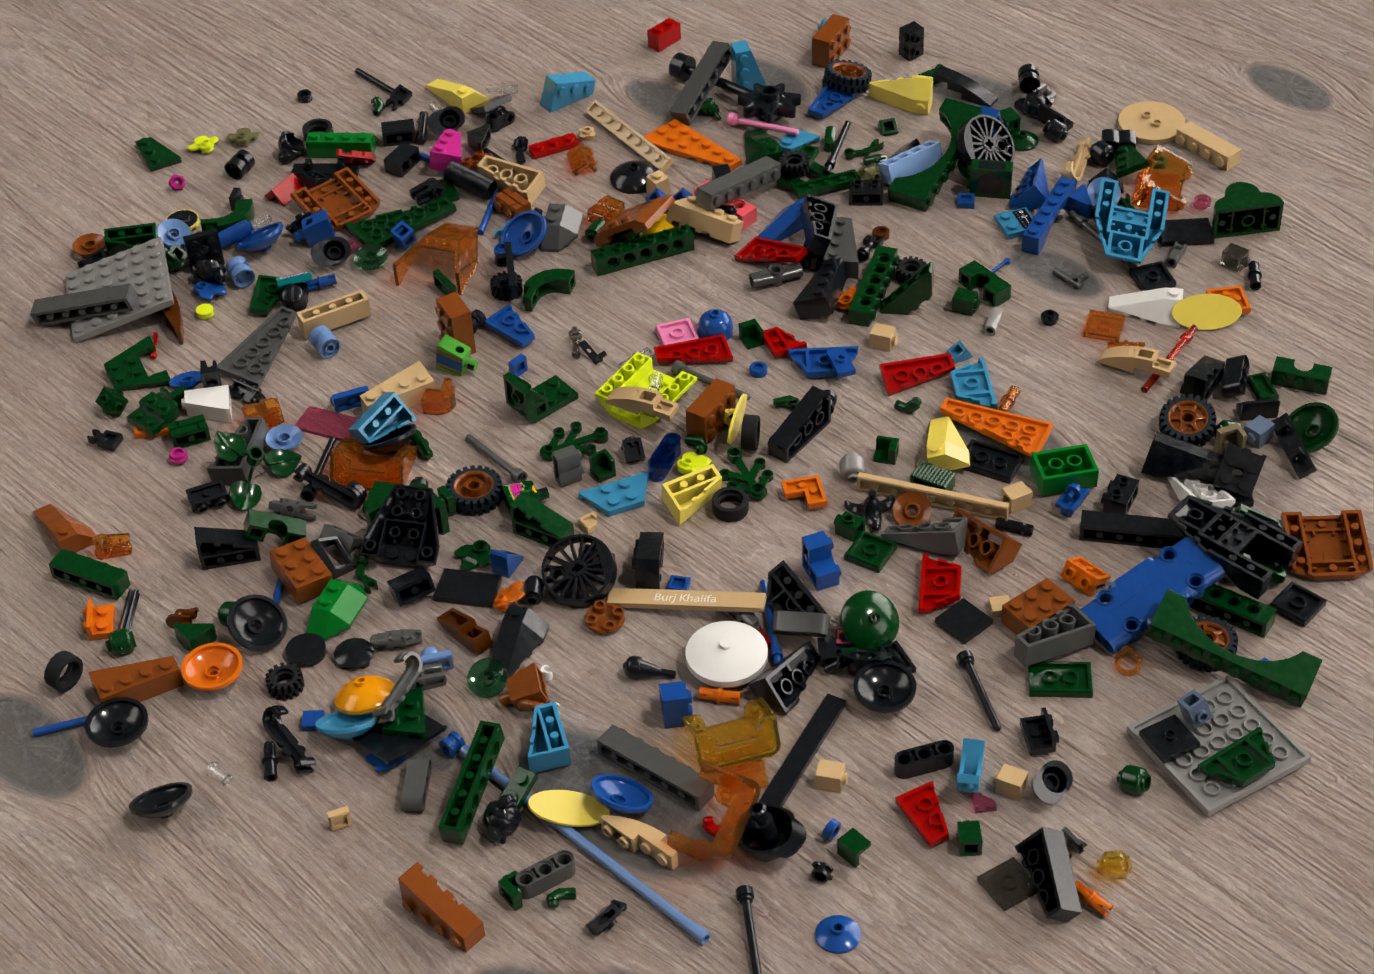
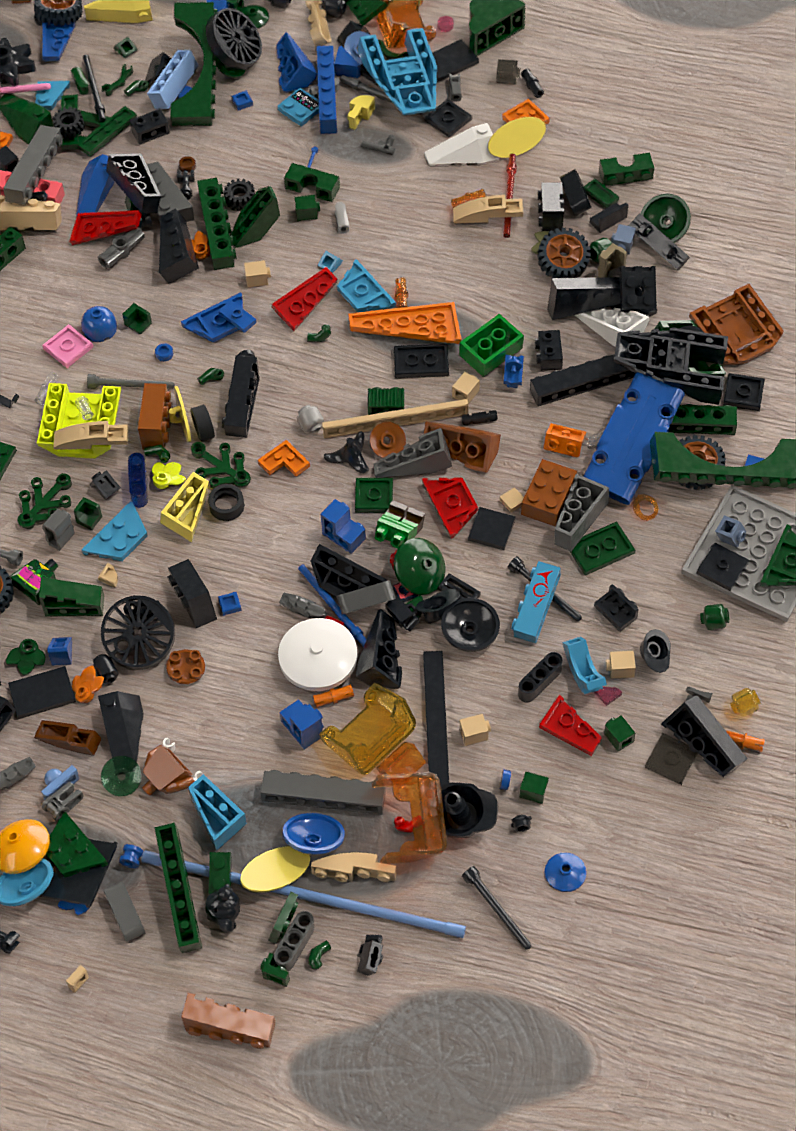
camera: 30 degrees left, 15 degrees up
dark grey piece [372,651,423,724] -> none
tan tile [607,588,767,613] -> none
black piece [623,656,676,680] -> none
red wing [654,334,733,364] -> none
red wing [764,327,807,358] -> none
dark green brick [834,511,865,542] -> none
olive rock [857,162,881,180] -> none
dark green panel [873,435,899,465] -> none
light yellow wedge [927,416,970,471] -> none
brick [967,159,1013,199] -> none
black plate [1041,310,1059,326] -> none
clear orange tile [1083,309,1126,342] -> none
none -> dark green plate [268,891,299,944]
none -> light yellow brick [347,95,375,130]
none -> green hips [374,500,425,549]
none -> dark azure brick [511,561,561,643]

